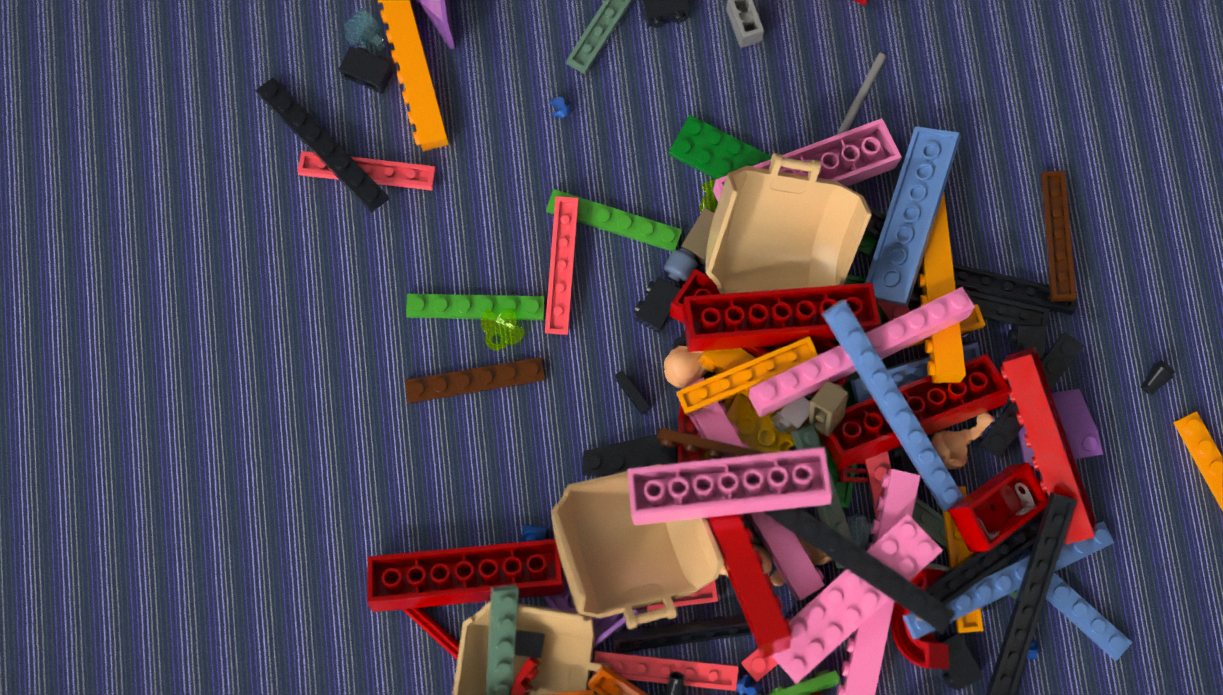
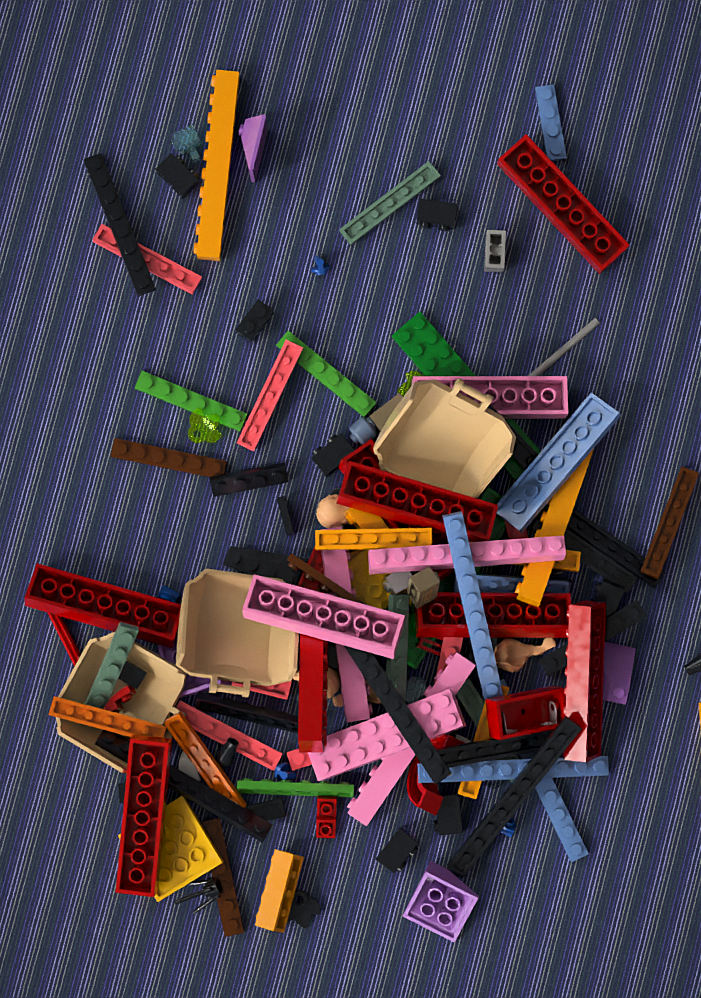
camera: 25 degrees right, 5 degrees up
none -> black plate [210,462,289,497]
none -> black brick [235,299,274,344]

